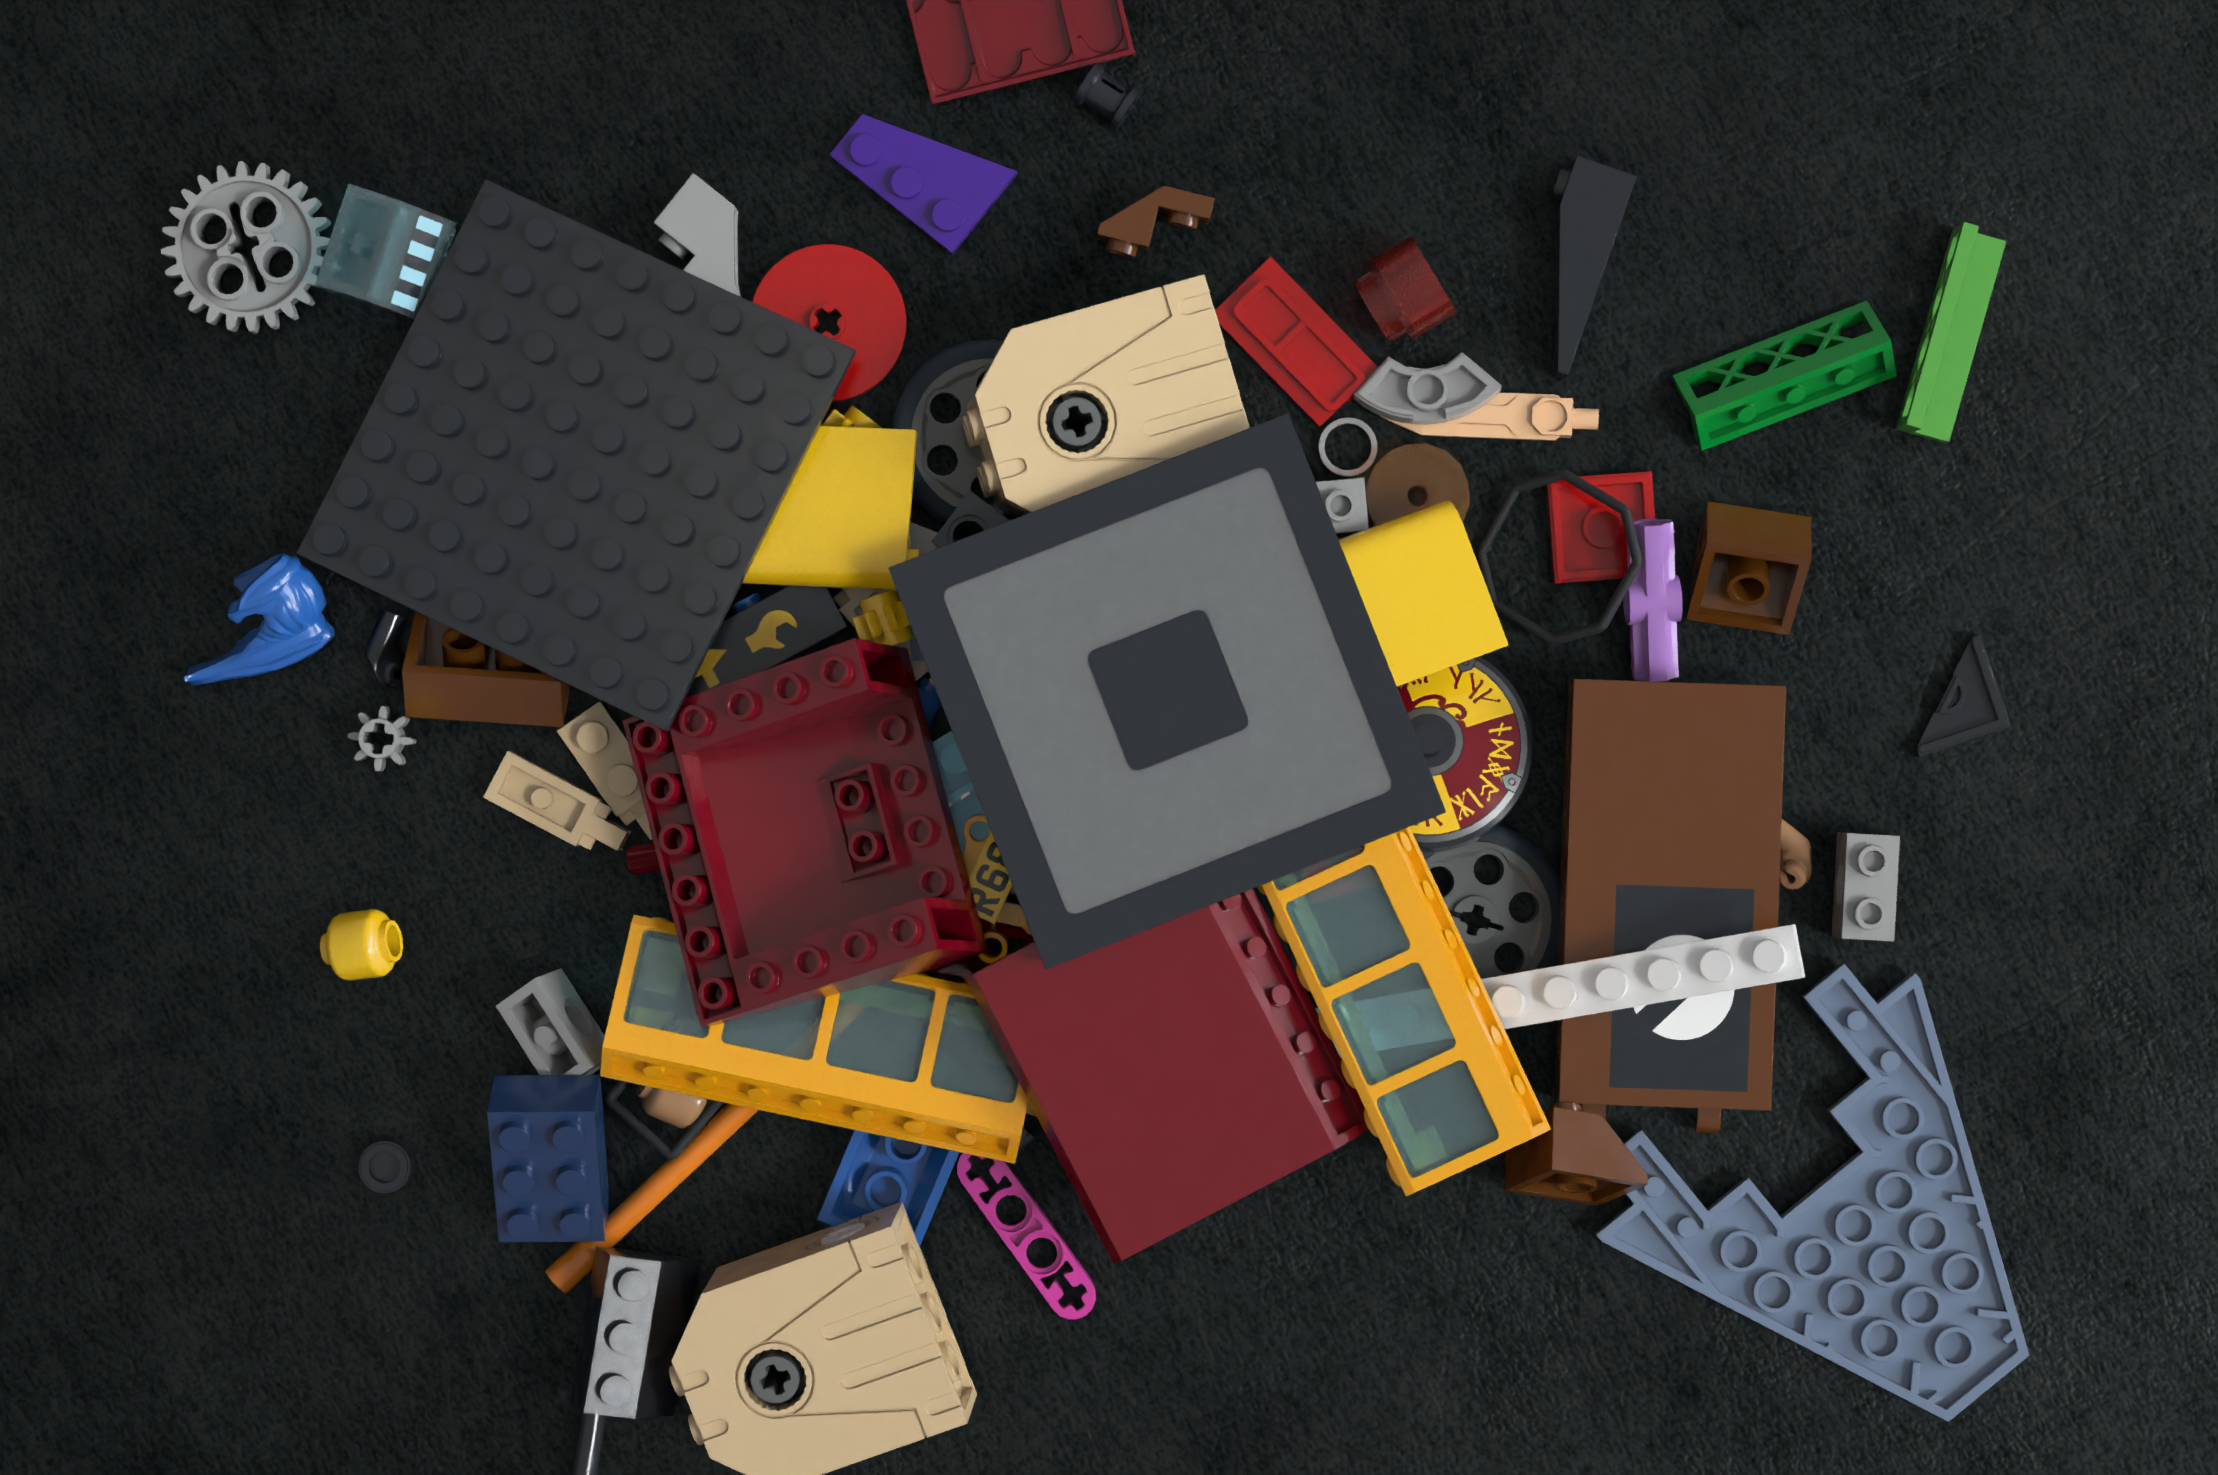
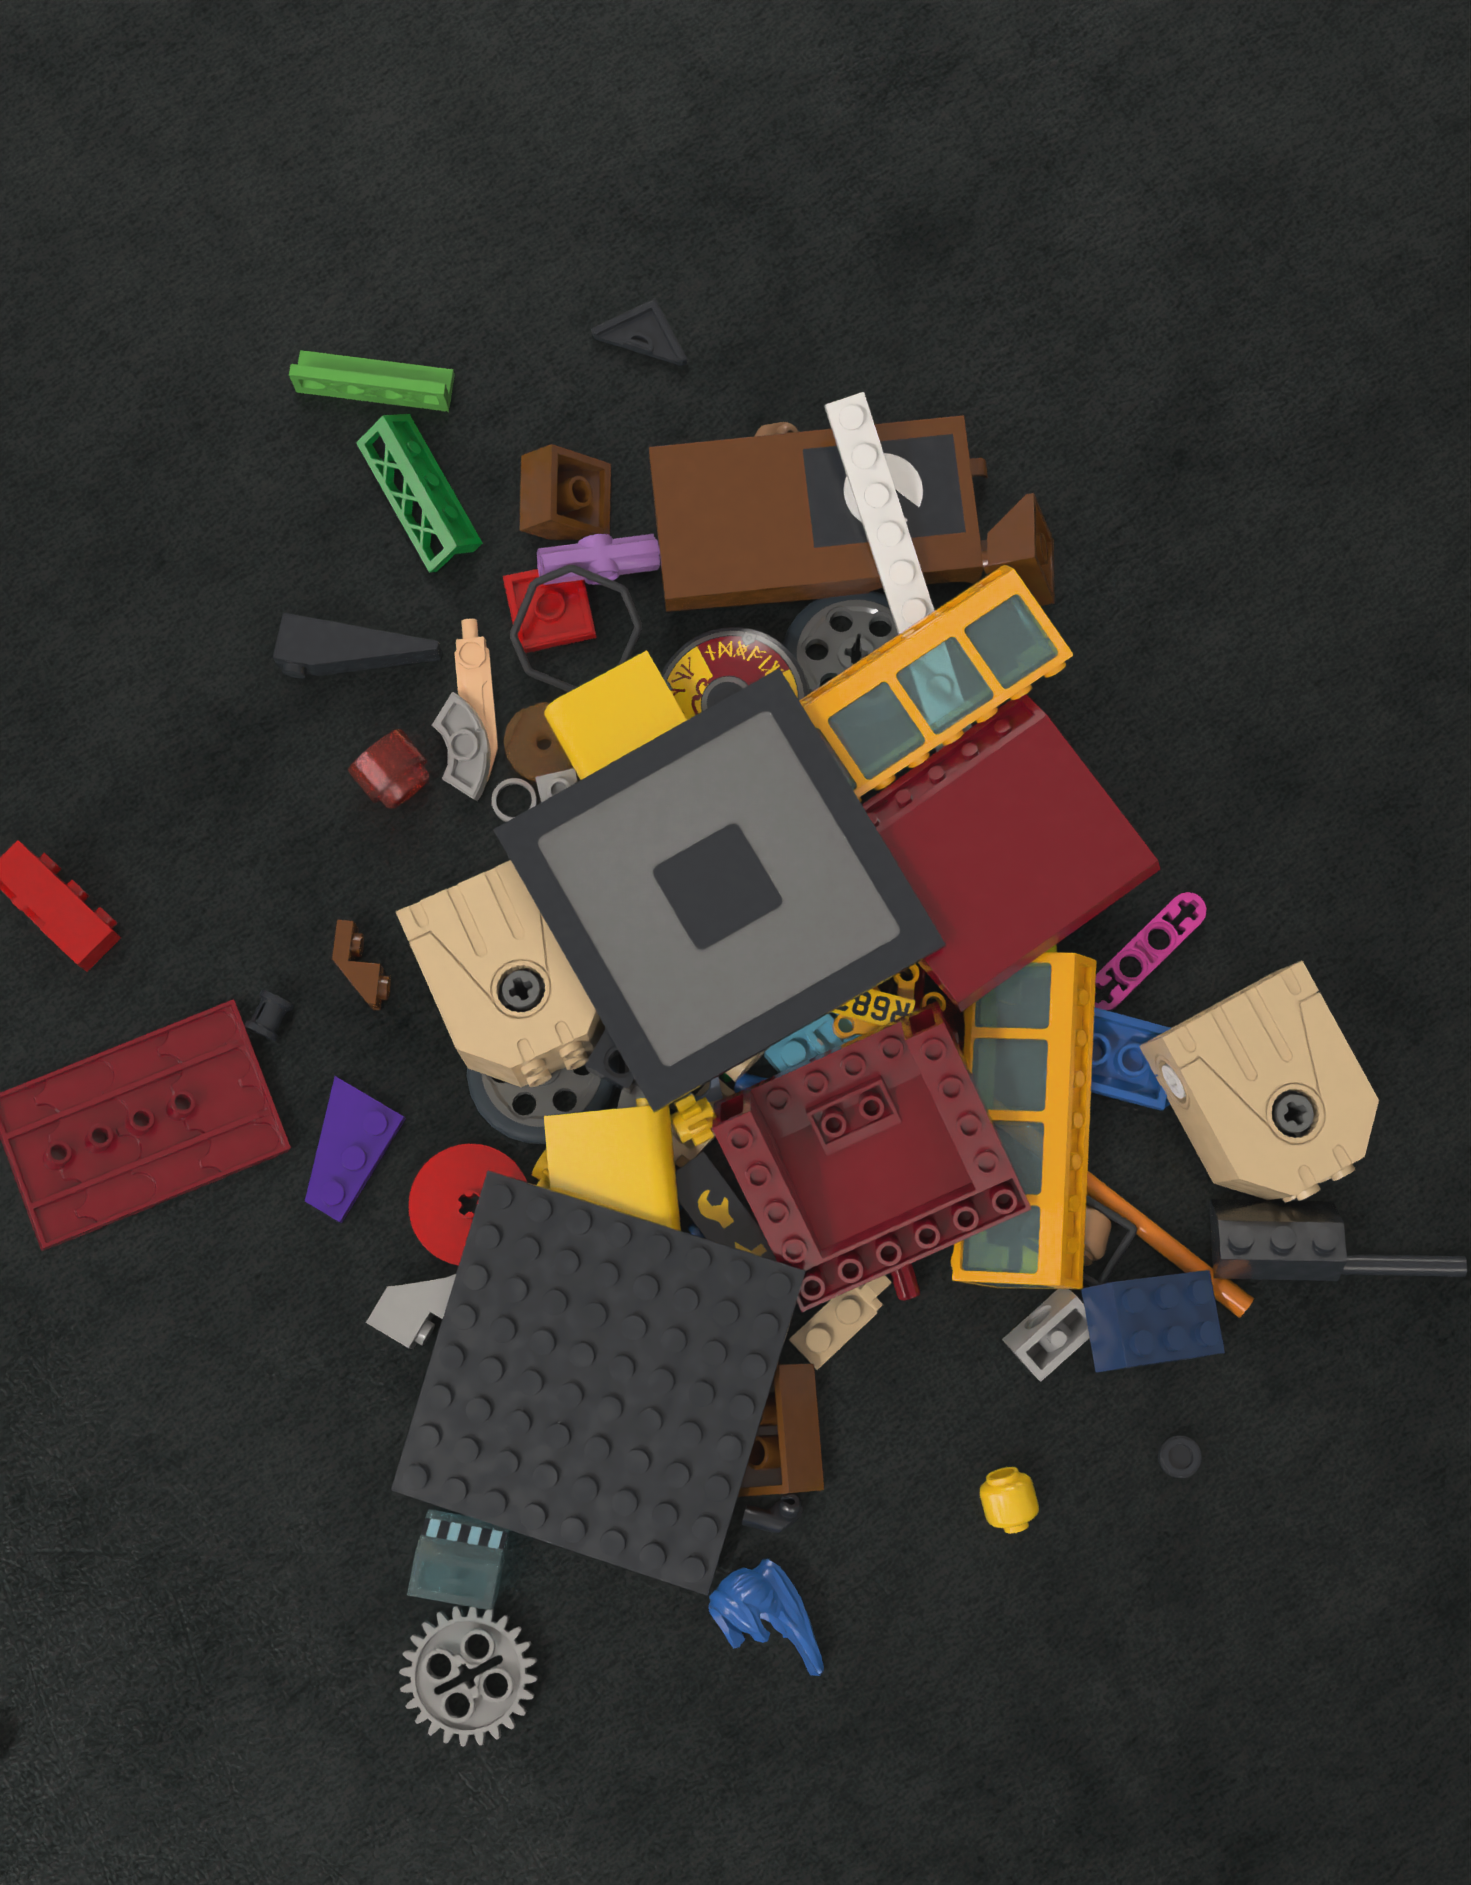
camera: 100 degrees left, 10 degrees down
light grey gear [348,706,417,771] -> none
tan hinge [483,751,631,851] -> none
red piece [1215,256,1378,427] -> none
sand blue wing [1595,963,2029,1422] -> none
light grey brick [1832,832,1900,941] -> none

